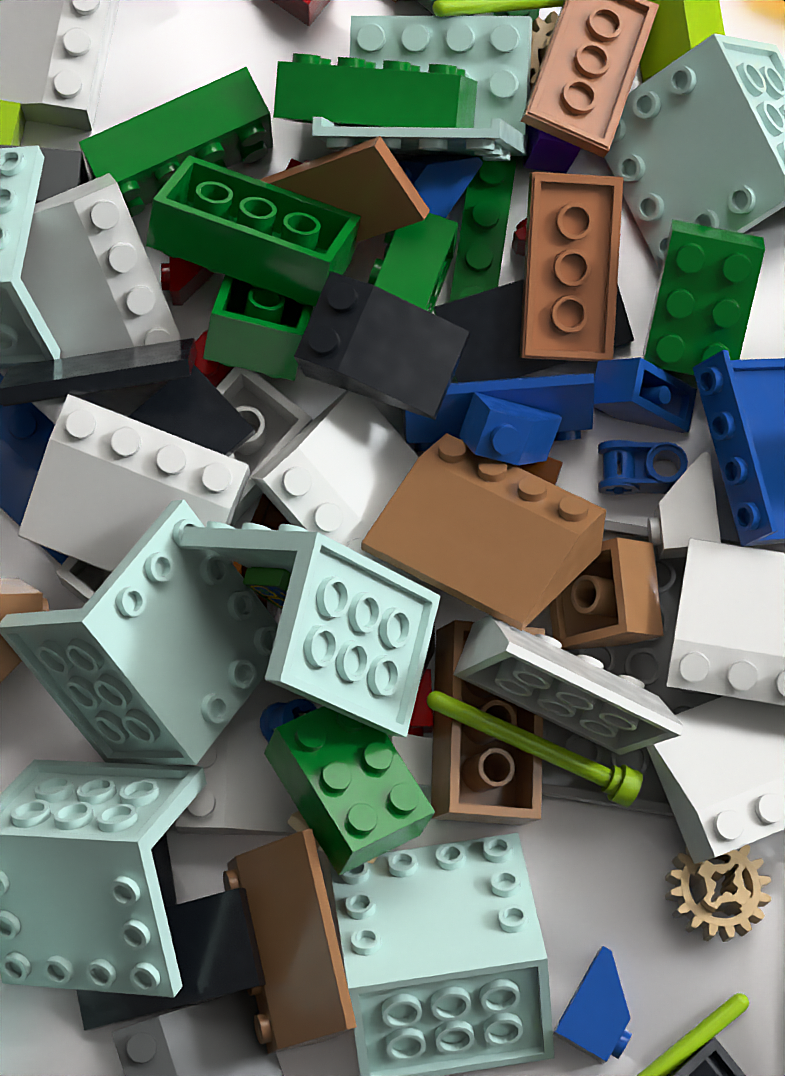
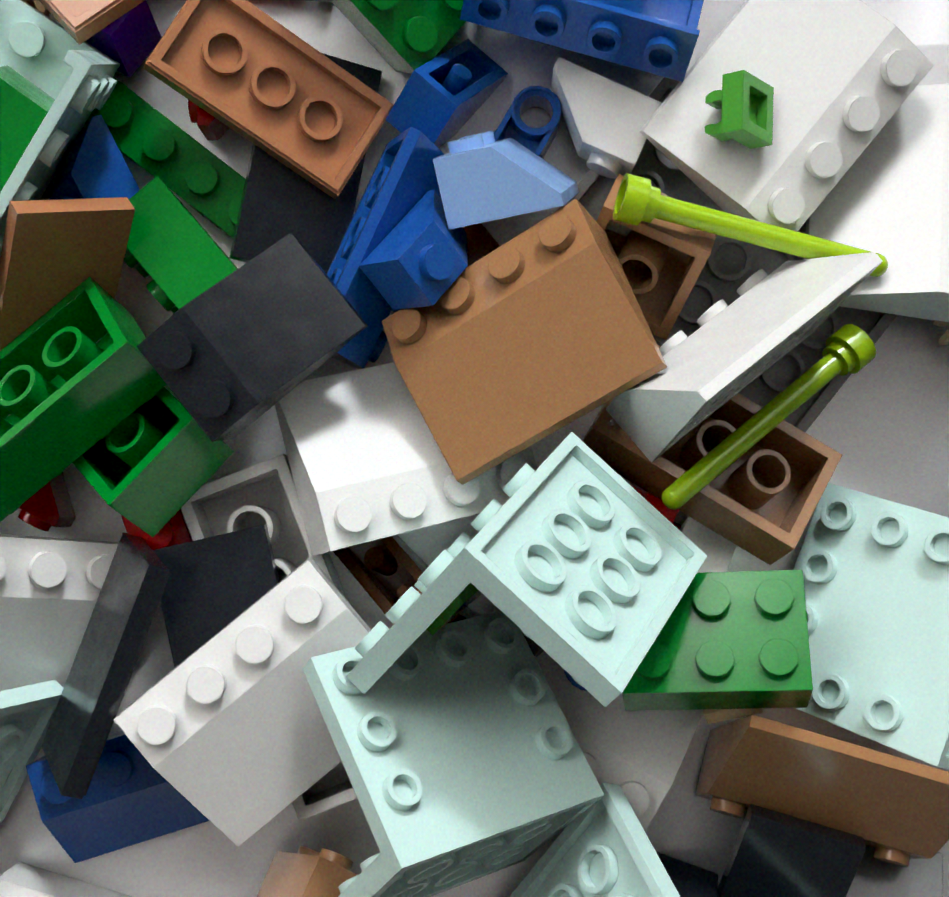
camera: 55 degrees left, 10 degrees up
none -> light blue slope [433,131,579,230]
none -> lime piece [613,173,888,277]
none -> bright green tile [705,70,774,149]

